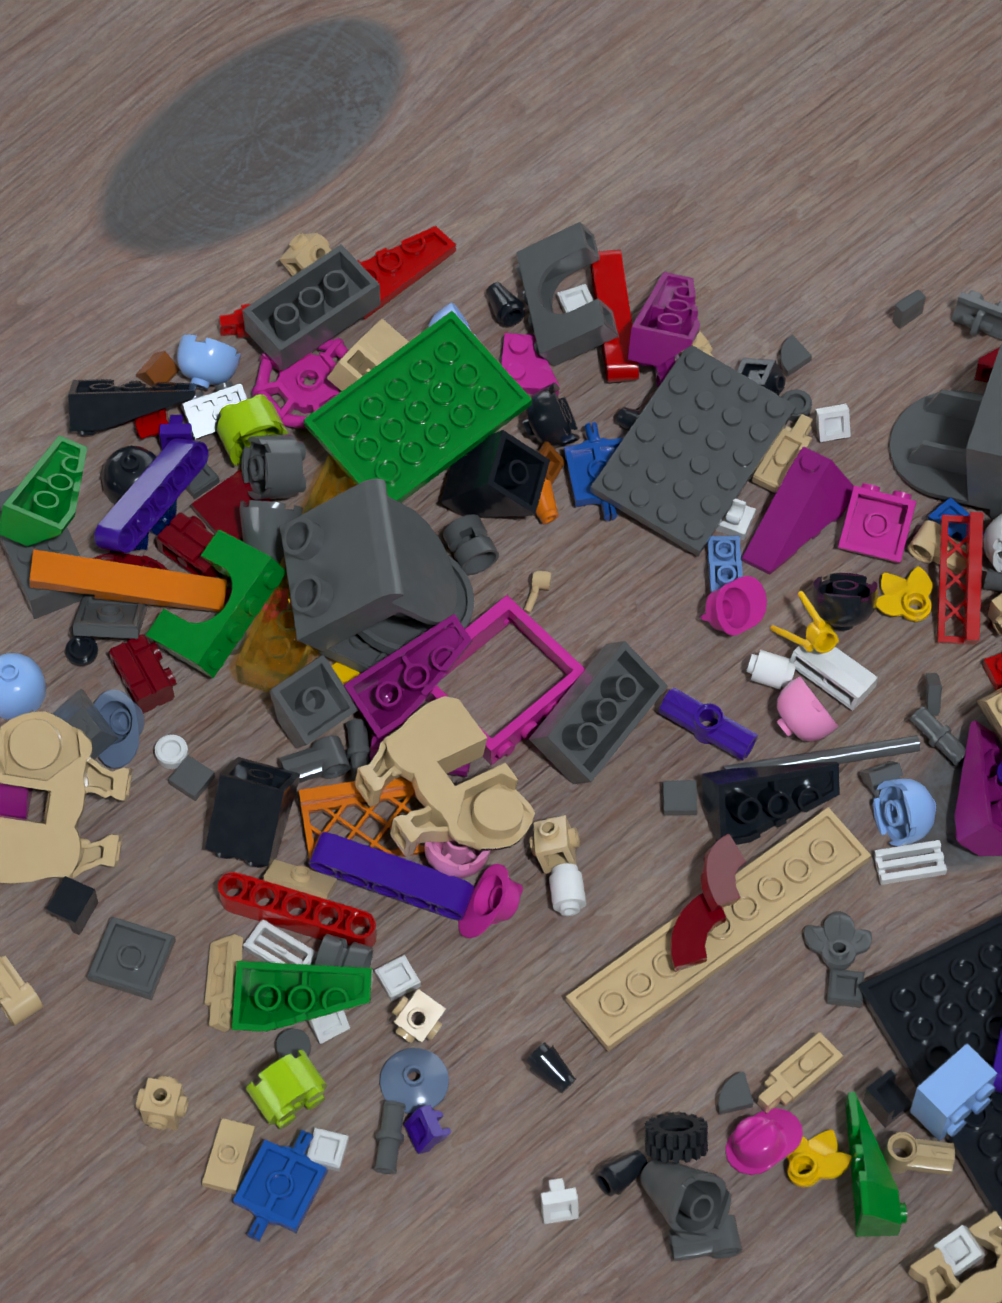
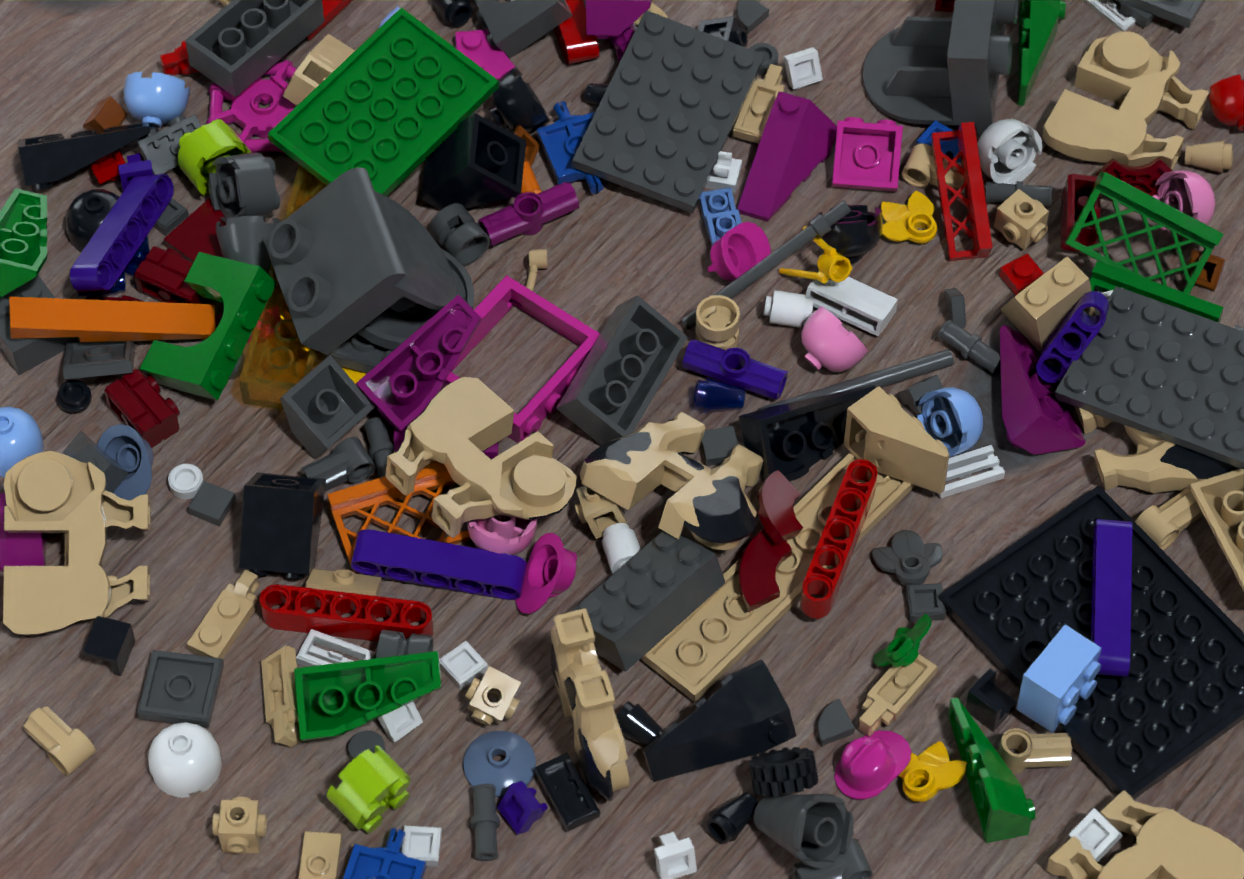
camera: 10 degrees left, 5 degrees down
none -> white cylinder [148,722,222,798]
none -> tan hinge [187,570,260,659]
none -> magenta piece [478,182,579,246]
none -> black plate [535,753,600,832]
none -> tan animal [551,608,629,801]
none -> dark grey brick [570,531,725,672]
none -> tan animal [580,412,763,550]
none -> black wedge [643,659,796,782]
none -> dark grey bar [681,200,851,330]
none -> clear blue cone [694,378,745,411]
none -> tan wheel [695,295,740,350]
none -> red beam [800,459,878,619]
none -> tan slope [844,386,950,494]
none -> green plate [873,614,932,668]

